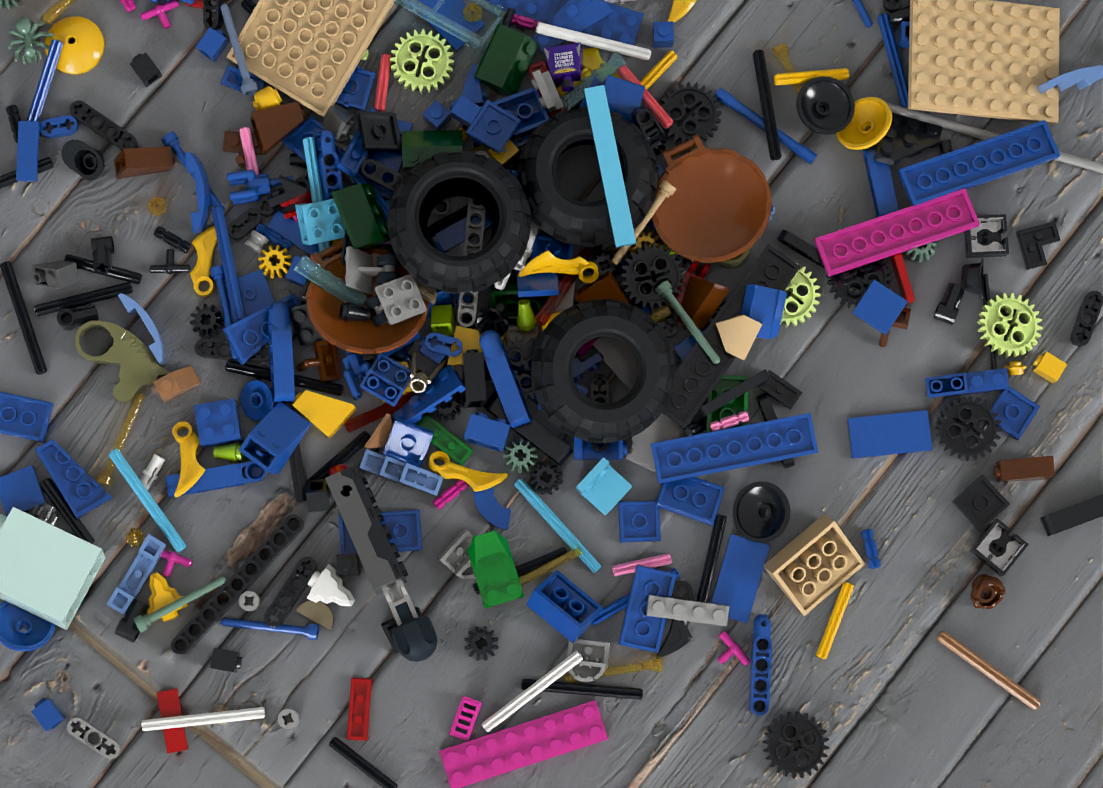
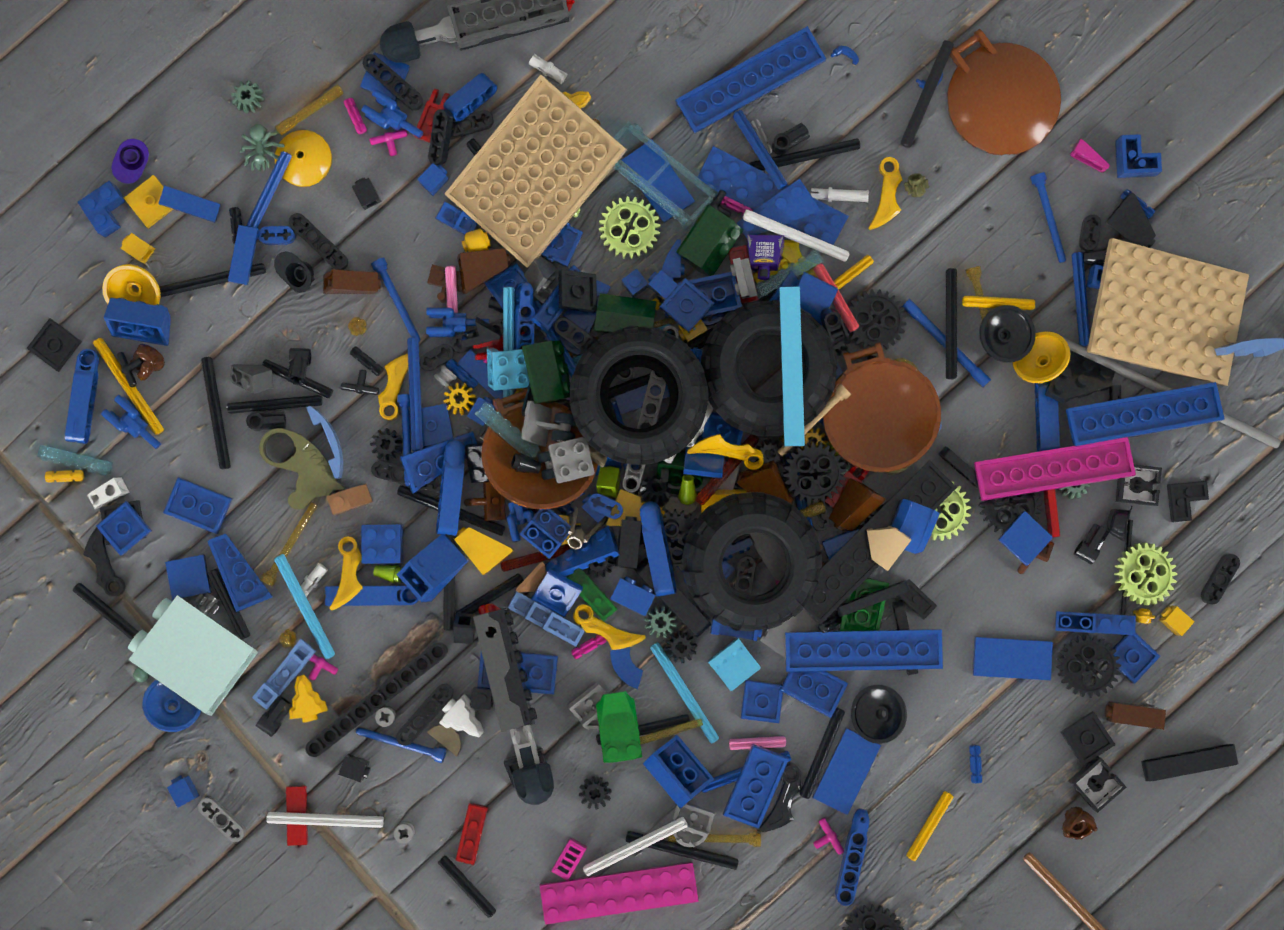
camera: 15 degrees right, 5 degrees up
sand green piece [133,576,226,632] -> none
blue slope [185,152,211,233] -> none
sand blue piece [220,4,258,95] -> none
blue dish [241,380,274,420] -> none
coral axle [374,54,392,112] -> none
clear yellow plate [463,3,482,22] -> none
light grey plate [646,594,730,626] -> none
blue brick [652,21,674,48] -> none
sand green piece [655,280,720,364] -> none
bright pink axle [710,411,749,432] -> none
tan slope [763,514,865,616] -> none

